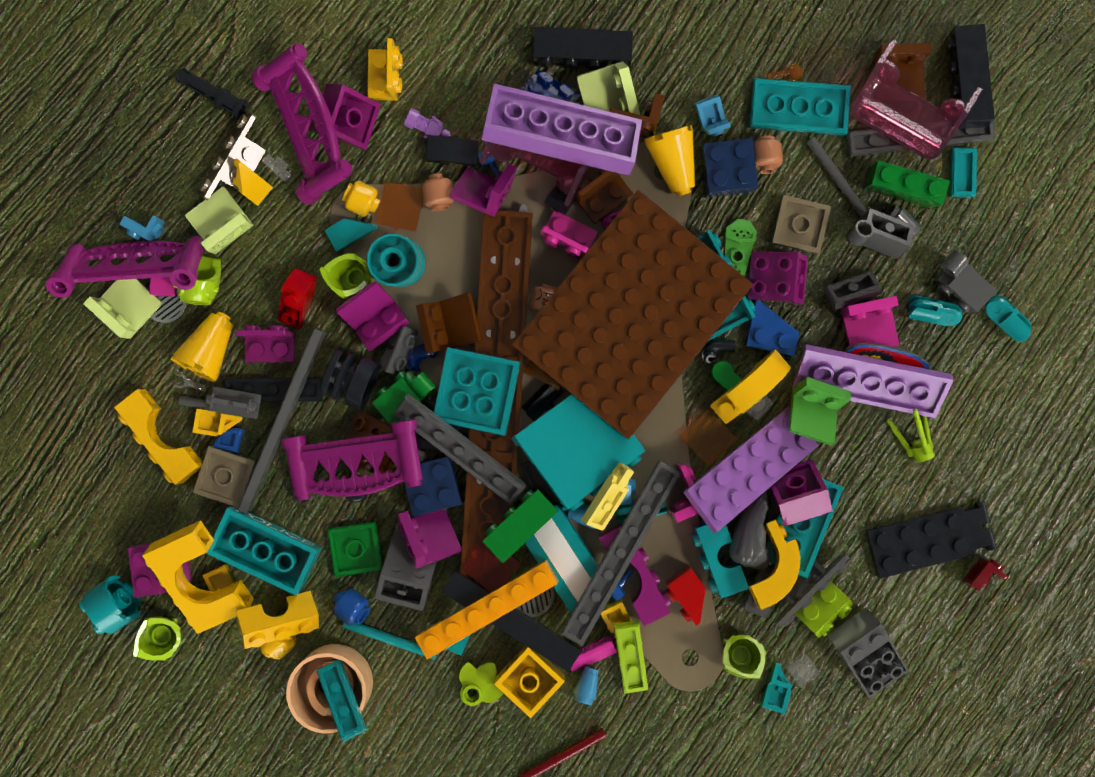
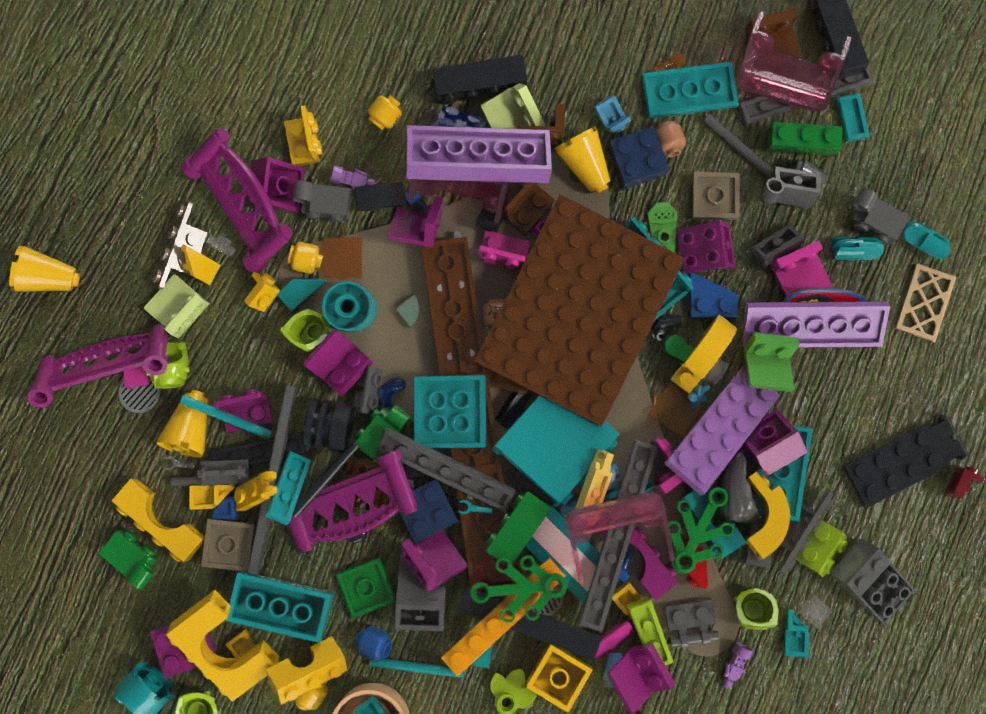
camera: 15 degrees left, 5 degrees down
yellowish green bracket [83,279,162,339] -> none
dark azure bracket [120,215,165,241] -> none
black pin [176,68,249,120] -> none
red slope [277,268,318,329] -> none
reddish brown bracket [416,293,481,354] -> none
nougat head [421,174,455,212] -> none
lime plant [887,409,935,462] -> none
none -> yellow cone [9,245,80,292]
none -> green hinge [98,530,159,590]
none -> teal bar [180,394,272,439]
none -> yellow hinge [234,471,277,511]
none -> yellow bracket [244,272,280,312]
none -> teal tile [265,451,311,525]
none -> dark grey hinge [292,180,352,223]
none -> black bar [292,440,361,518]
none -> yellow head [368,95,402,130]
none -> sand green tile [396,295,419,328]
none -> teal hand [458,500,492,514]
none -> green plant [471,555,567,623]
none -> clear pink windscreen [566,492,676,582]
none -> magenta bracket [607,642,675,714]
none -> dark grey plate [664,599,719,648]
none -> green plant [665,487,735,574]
none -> dark azure plant [687,384,710,409]
none -> medium lavender piece [722,642,753,688]
none -> tan window [895,263,956,343]

